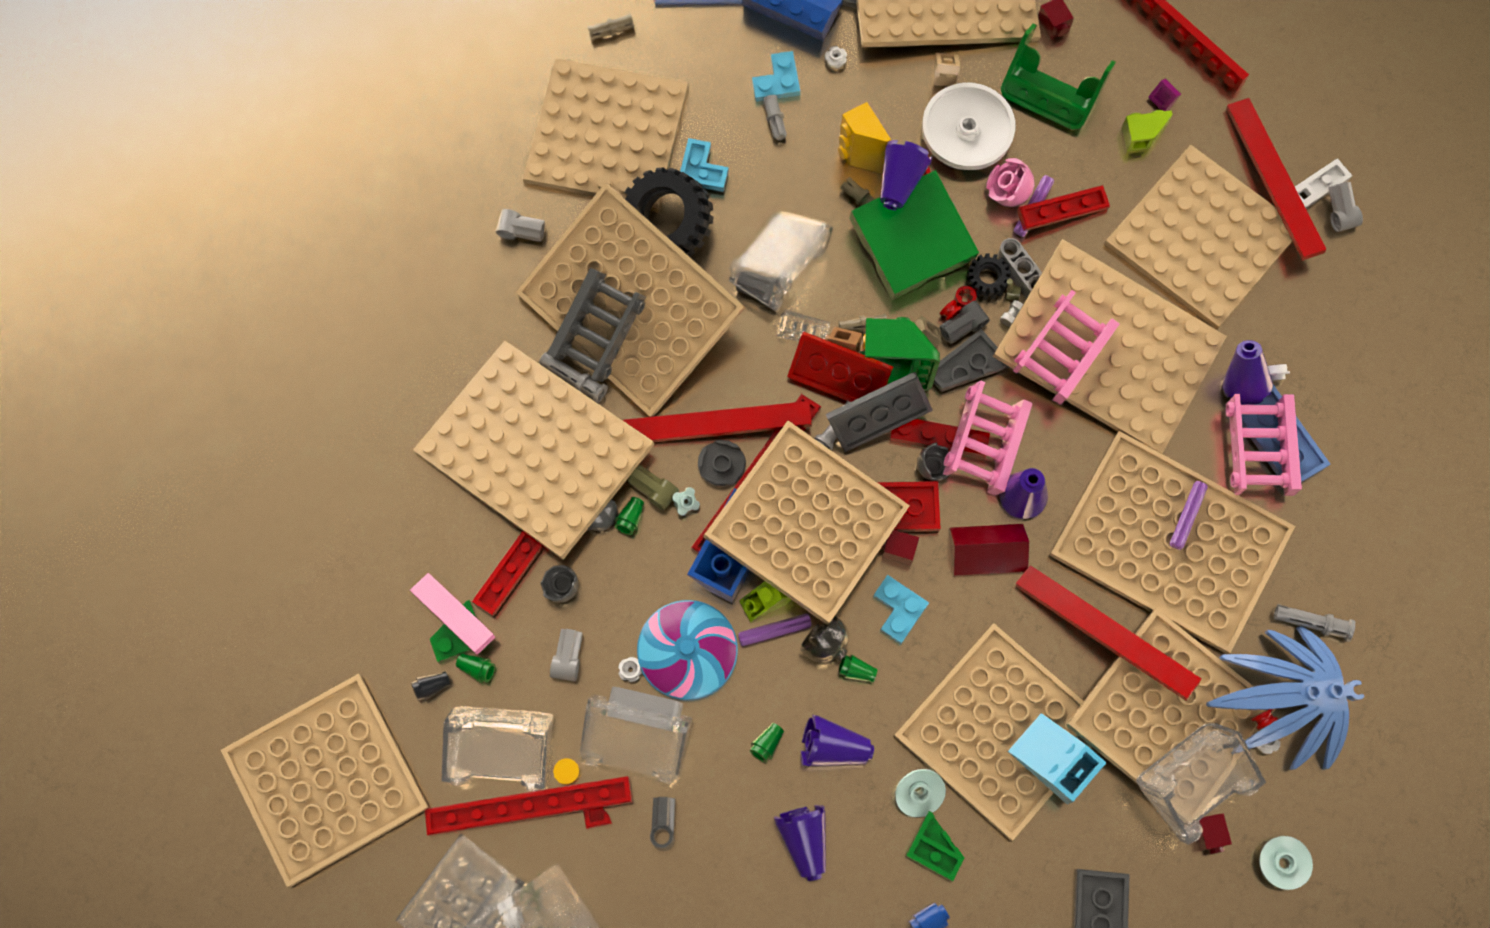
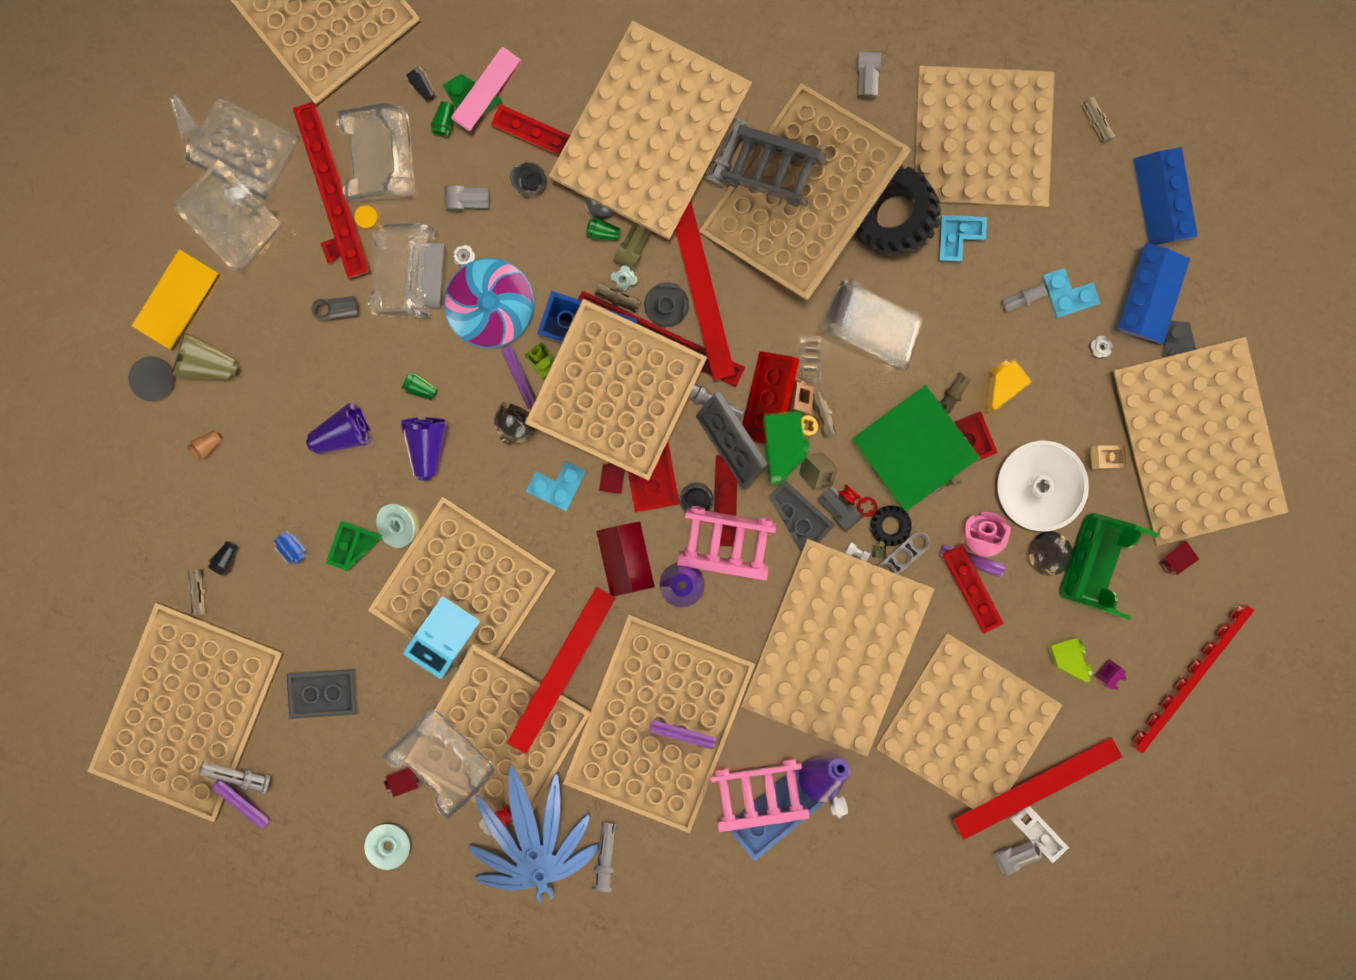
camera: 80 degrees right, 15 degrees up
green cone [838,654,878,683] -> none
dark purple cone [880,140,932,211] -> none
bright pink fence [1013,290,1119,405] -> none
none -> dark tan pin [594,281,642,313]
none -> clear smoke cylinder [1027,531,1073,576]

